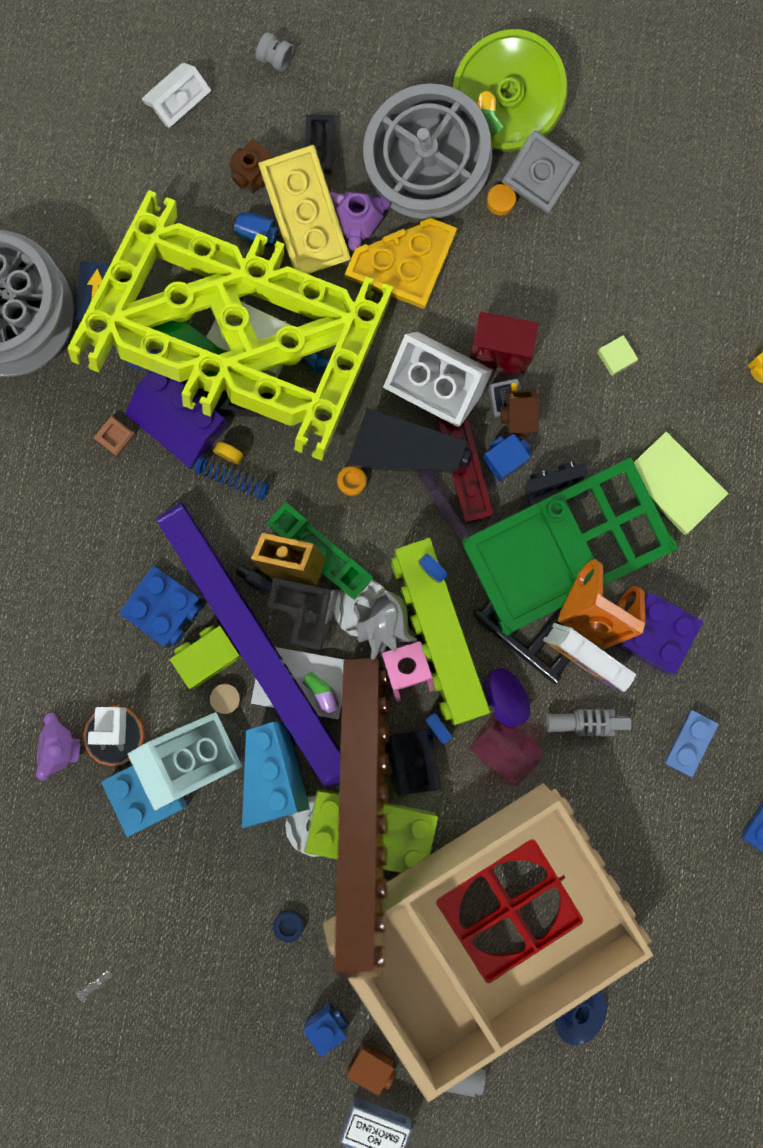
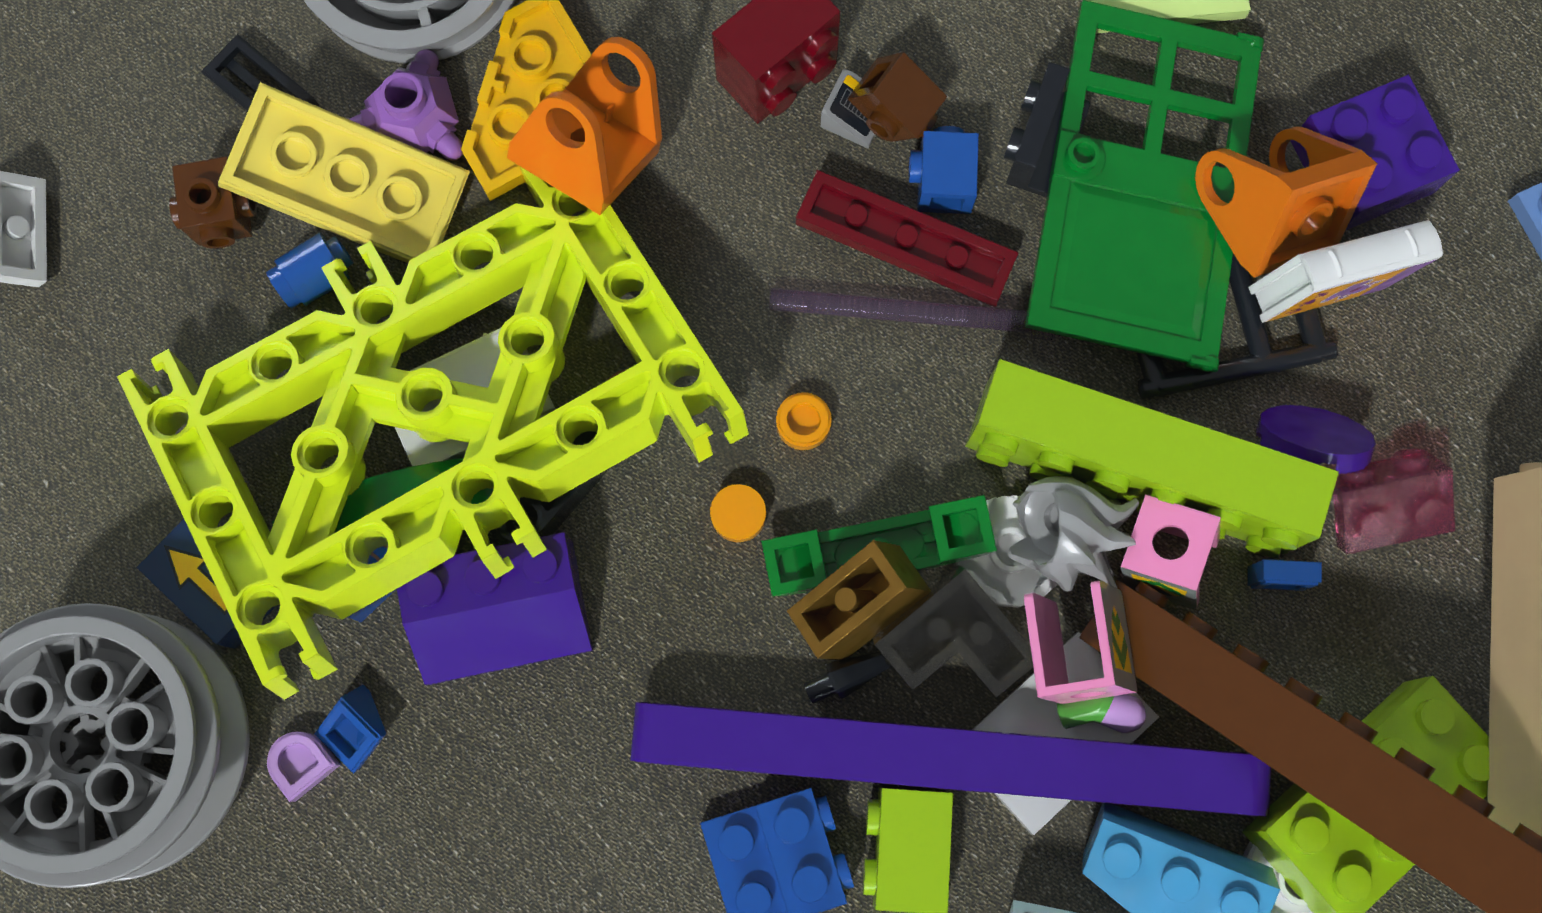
camera: 50 degrees left, 5 degrees down
nougat tile [94,415,136,457] -> none
blue piece [194,455,270,500] -> none
tan tile [210,684,241,714] -> none
yellow tile [213,441,244,465] -> none
light grey wheel [256,32,294,72] -> none
blue bar [293,345,330,374] -> none
black slope [348,408,473,473] -> none
white slope [383,332,493,427] -> none
black bracket [385,729,441,797] -> none
blue tile [418,553,448,583] -> none
light grey hinge [546,709,631,736] -> none
none -> lavender tile [267,732,341,802]
none -> blue slope [314,685,386,774]
none -> orange hose [507,37,662,215]
none -> light orange tile [710,484,766,542]
none -> bright pink piece [1024,580,1138,704]

